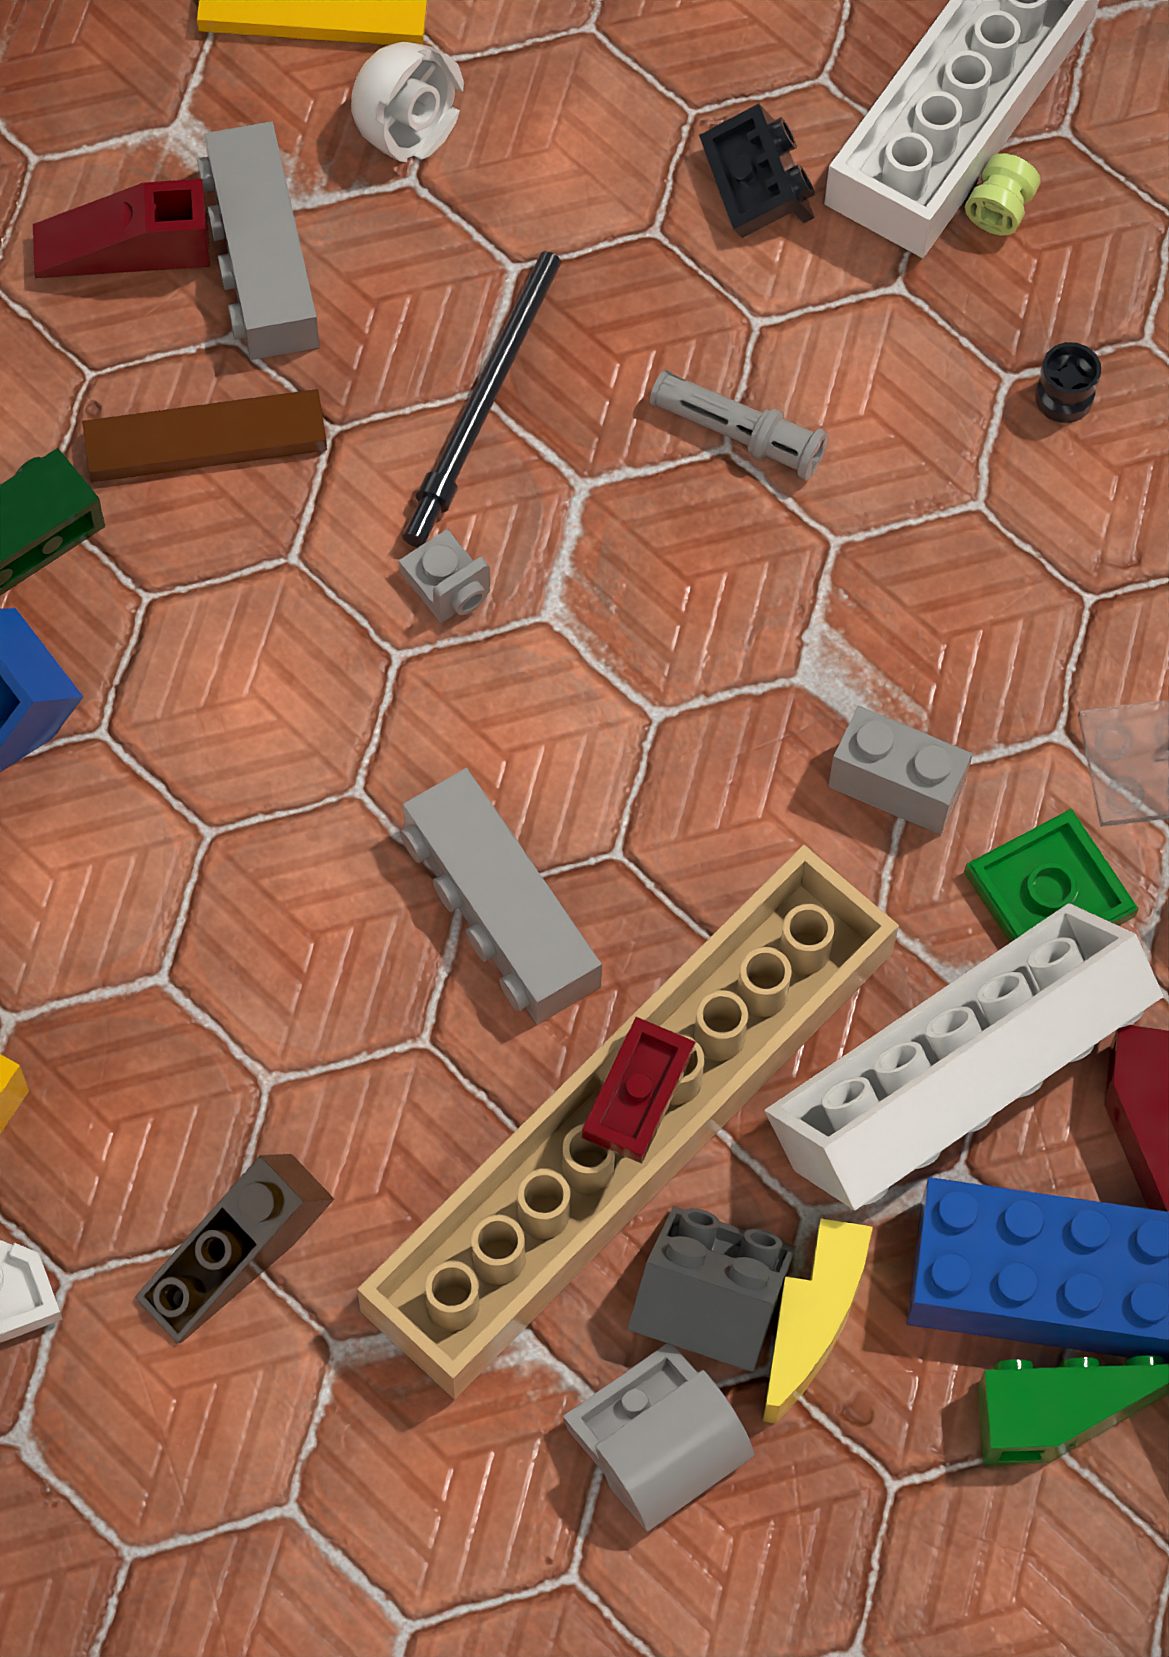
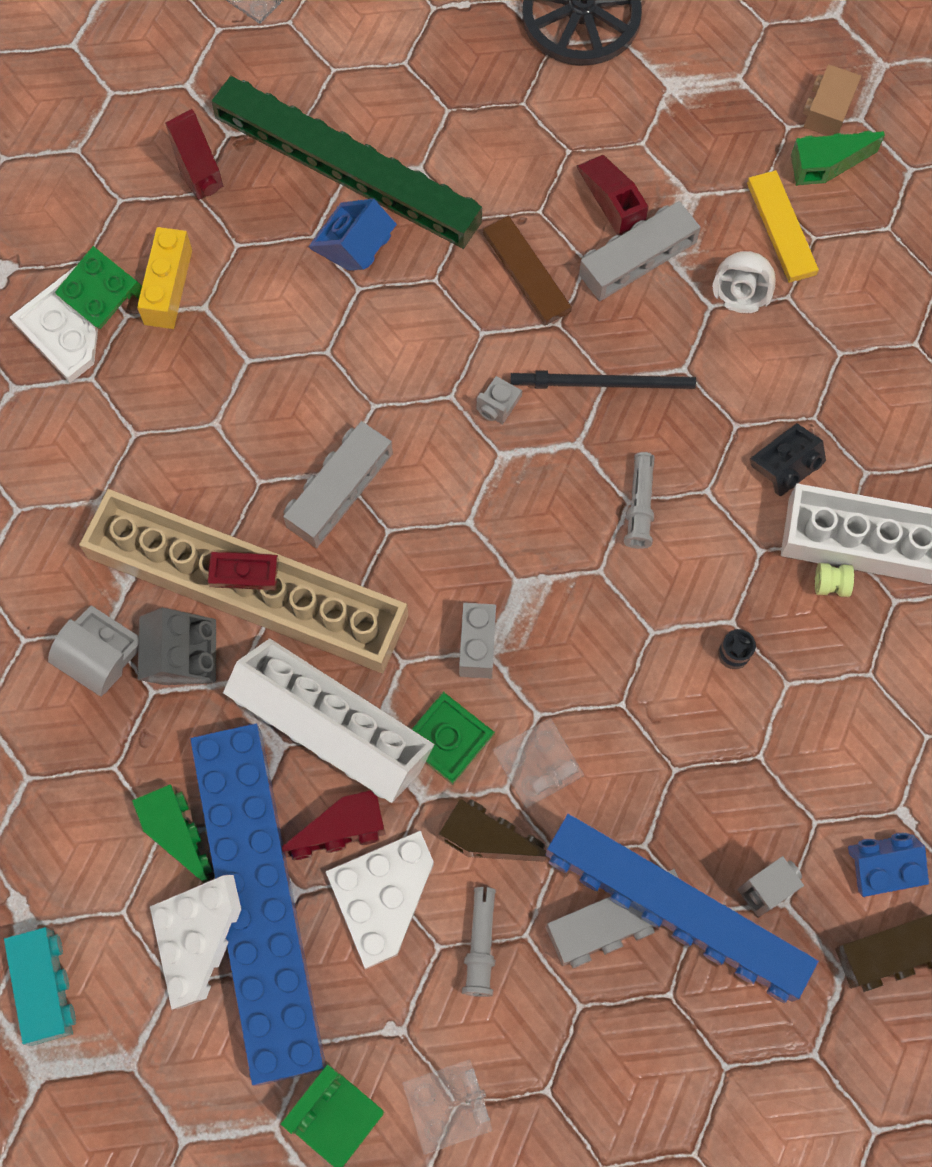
camera: 70 degrees right, 5 degrees up
dark brown slope [135,1154,335,1343] -> none
light yellow slope [763,1218,873,1423] -> none

